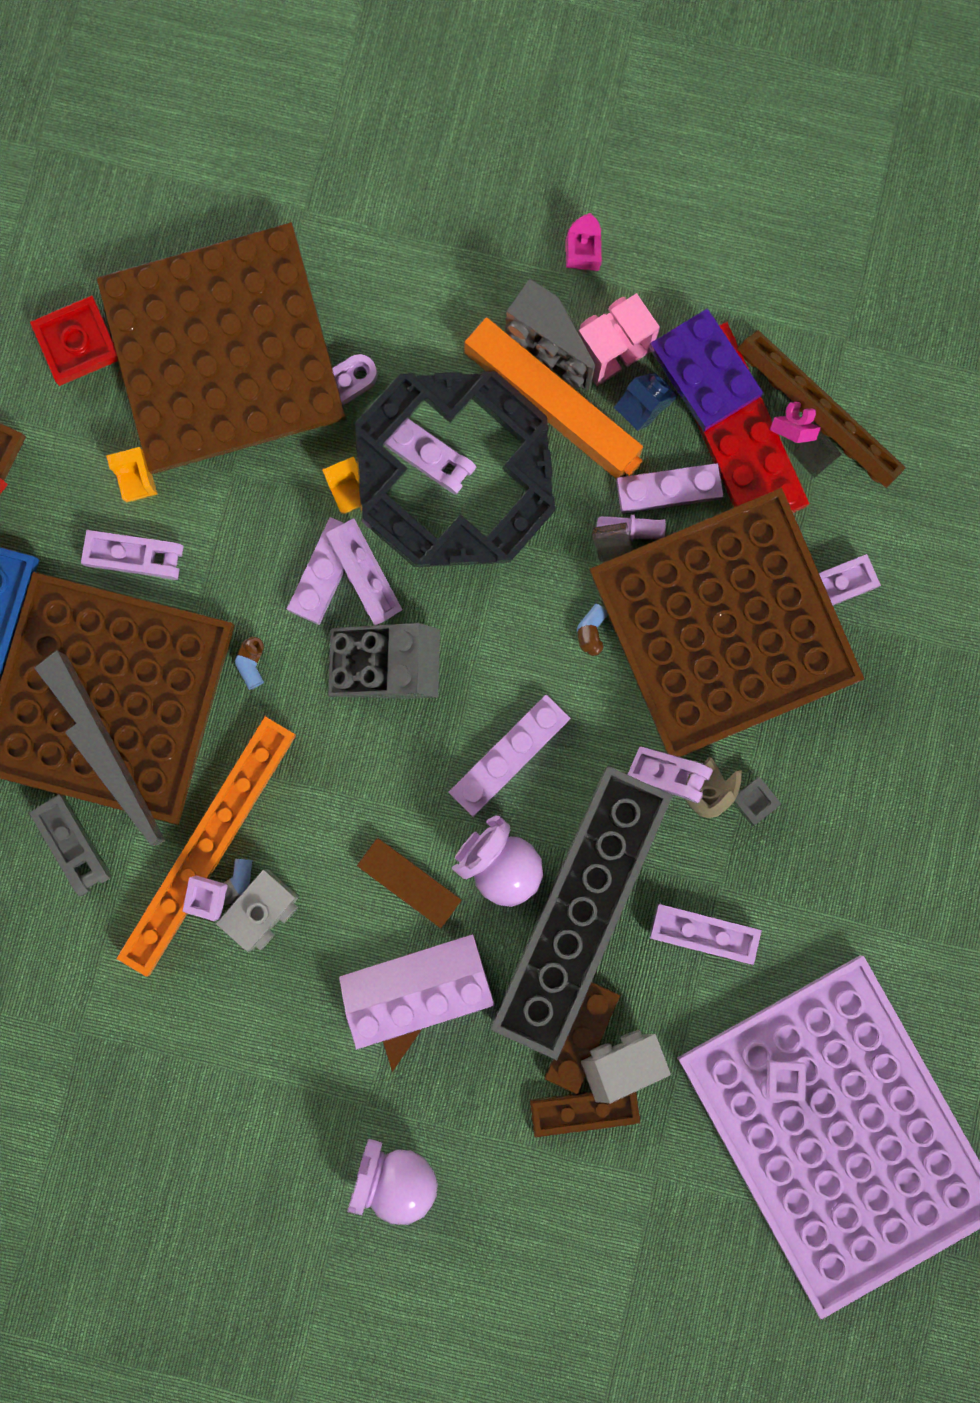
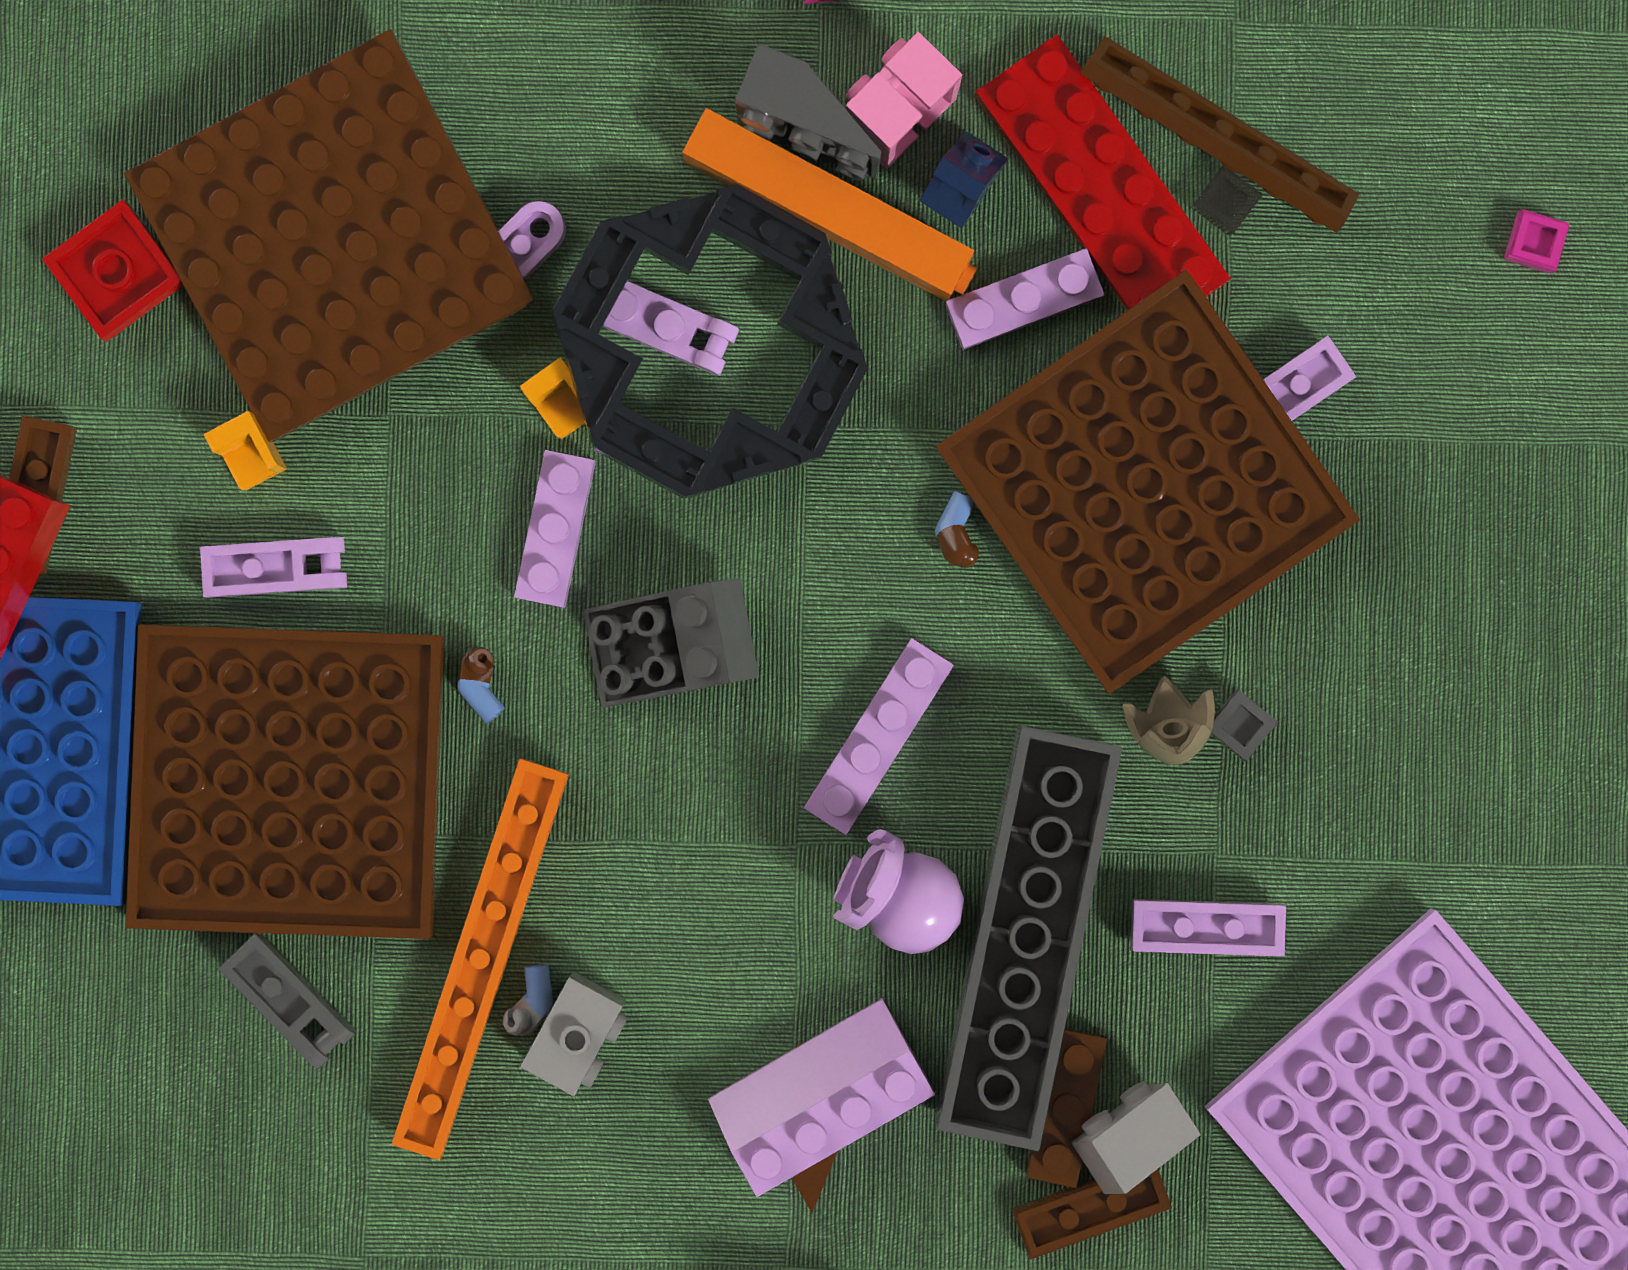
camera: 15 degrees left, 5 degrees up
dark grey slope [35,651,165,845] -> none
lavender plate [183,875,227,921] -> none
lavender plate [326,518,402,626] -> none
reddish brown tile [357,838,462,928] -> none
clear smoke tile [592,522,634,562] -> none
lavender axle [596,515,666,542] -> none
lavender plate [627,746,713,803] -> none
dark purple plate [649,308,763,431] -> none
lavender plate [766,1060,806,1101] -> none
dark pink tile [770,402,821,443] -> none

